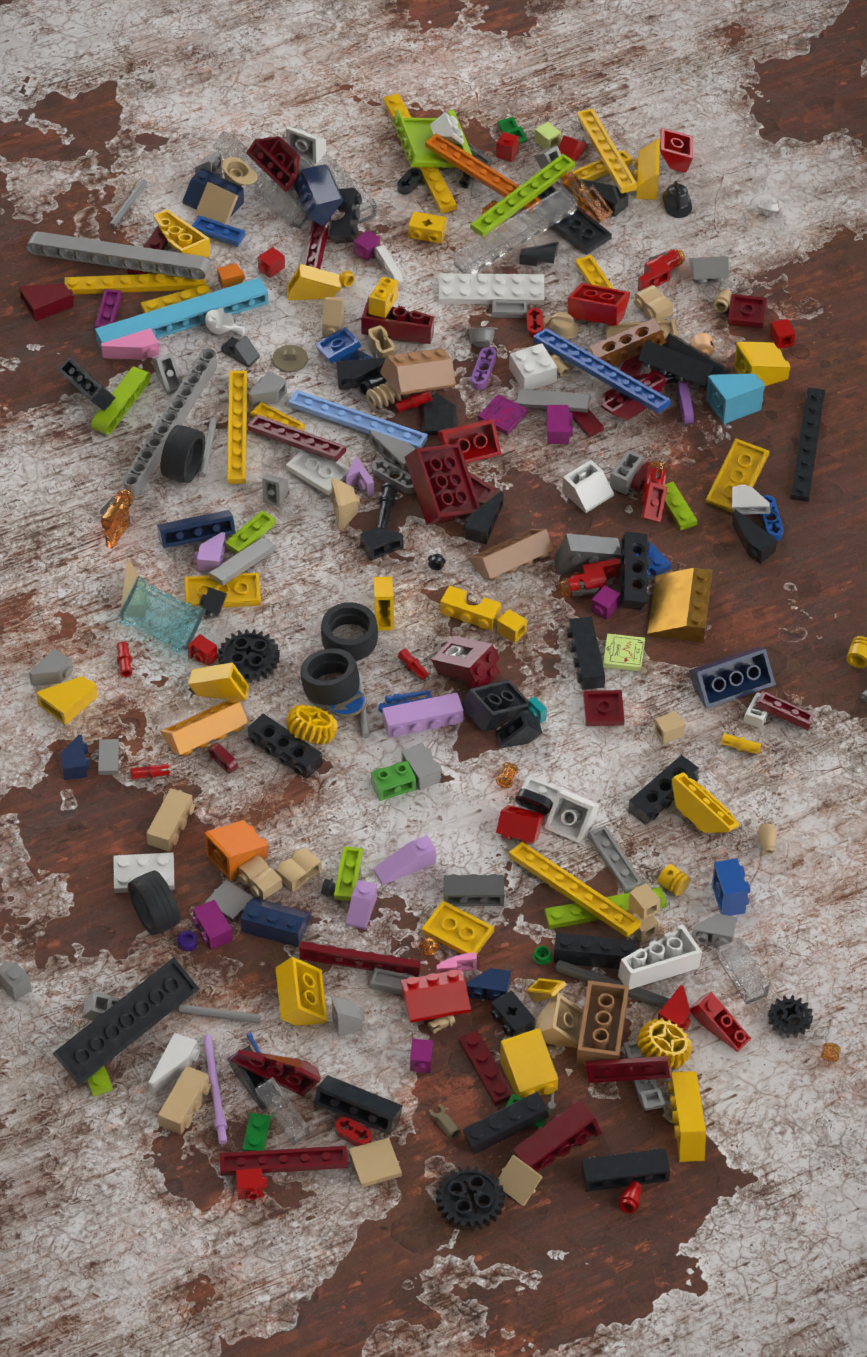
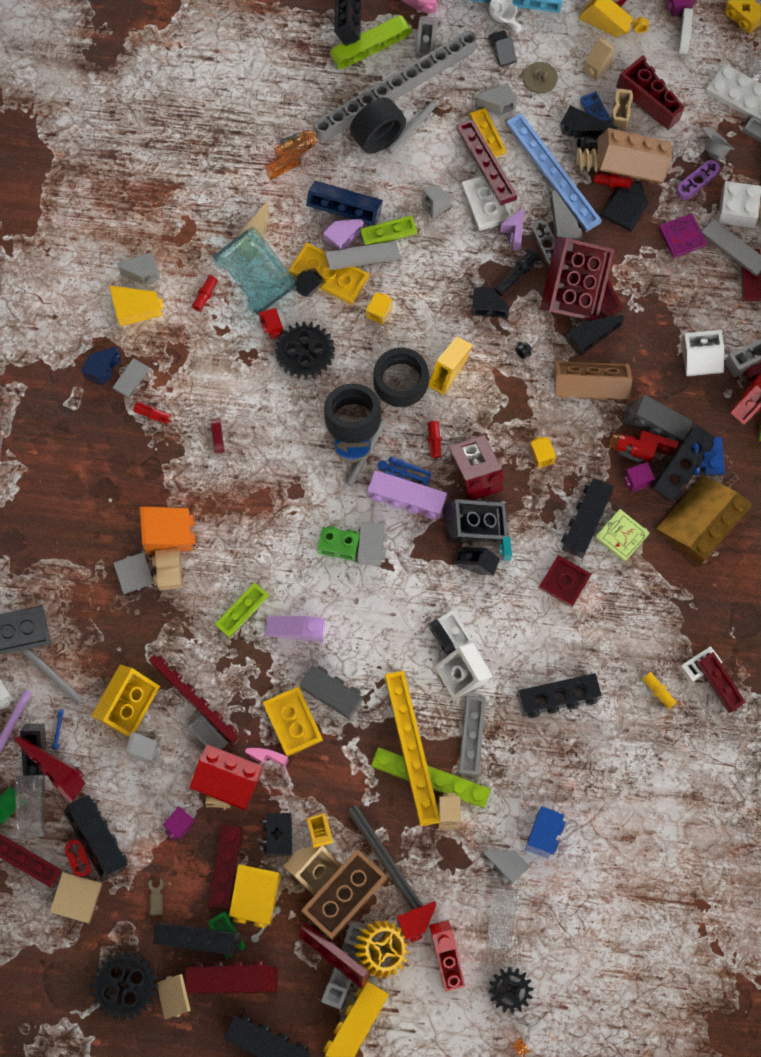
camera: 35 degrees right, 20 degrees up
white plate [114,853,175,893] -> none
black tyre [128,870,181,935] -> none
tan brick [147,788,195,852] -> none
light orange slope [160,700,248,756] -> none
dark purple tile [177,931,198,951] -> none
yellow slope [188,662,249,701] -> none
magenta brick [191,899,233,950] -> none
yellow plate [227,371,248,484] -> none
dark blue slope [241,898,312,947] -> none
black brick [248,713,322,779] -> none
tan brick [276,847,322,892] -> none
yellow gear [285,704,338,745] -> none
blue plate [315,327,361,364] -> none
black plate [321,878,336,897] -> none
tan slope [331,478,360,530] -> none
lavender slope [346,880,377,930] -> none
yellow brick [369,277,398,318] -> none
clear orange bush [419,936,440,956] -> none
red slope [437,419,502,463] -> none
yellow arch [440,585,501,631] -> none
dark blue slope [467,968,511,1001] -> none
clear orange bush [496,762,518,788] -> none
red slope [496,805,546,844] -> none
green plate [532,946,552,965] -> none
magenta brick [546,405,573,444] -> none
black brick [554,933,637,969] -> none
white wedge [618,924,702,990] -> none
tan brick [654,711,686,744] -> none
yellow piece [657,864,691,897] -> none
yellow wedge [672,772,740,833] -> none
dark blue slope [689,647,776,709] -> none
tan cone [757,823,777,855] -> none
none -> yellow brick [366,292,392,325]

